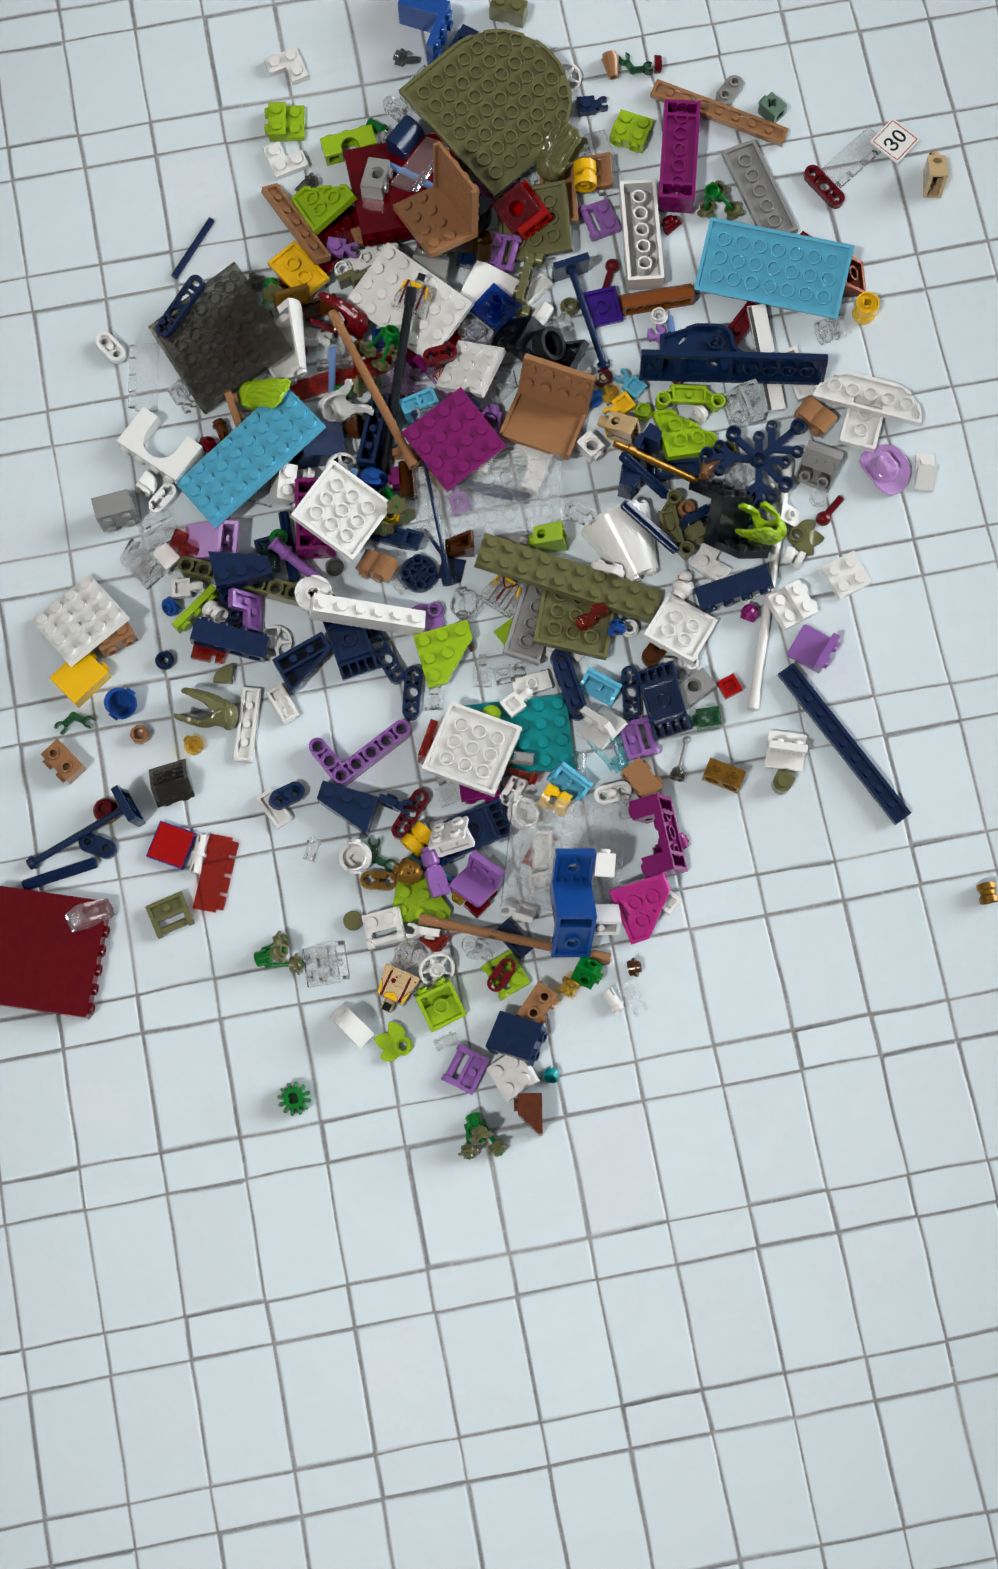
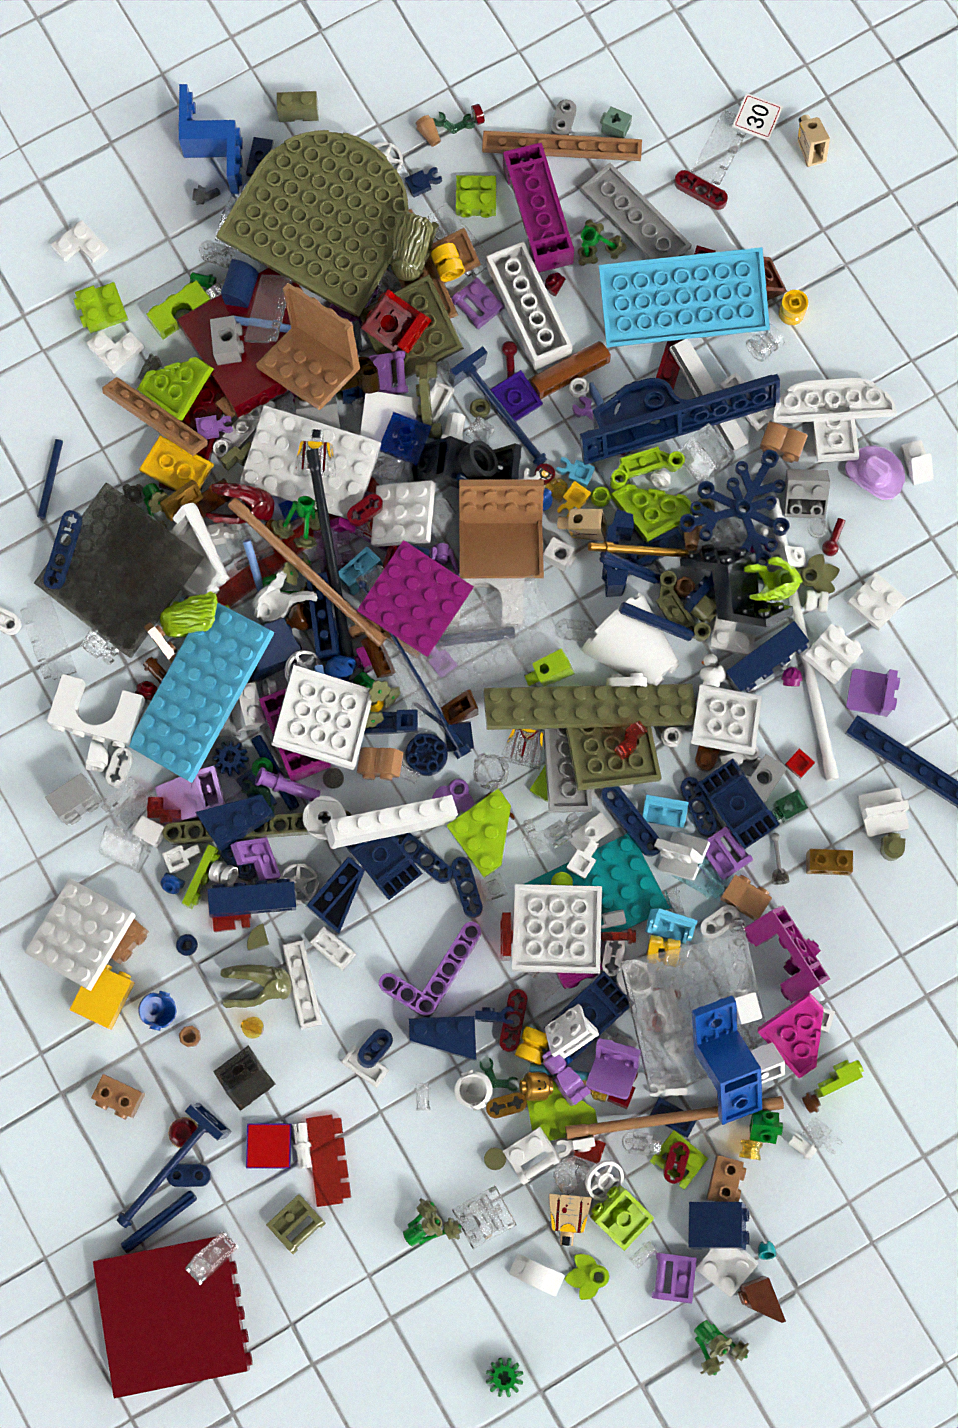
camera: 20 degrees left, 0 degrees up
clear green arm [54,712,96,735] -> none
light grey bar [496,533,528,546] -> none
blue plate [607,619,627,636] -> none
none -> dark blue gear [213,740,249,777]
none -> lime plate [814,1059,864,1098]

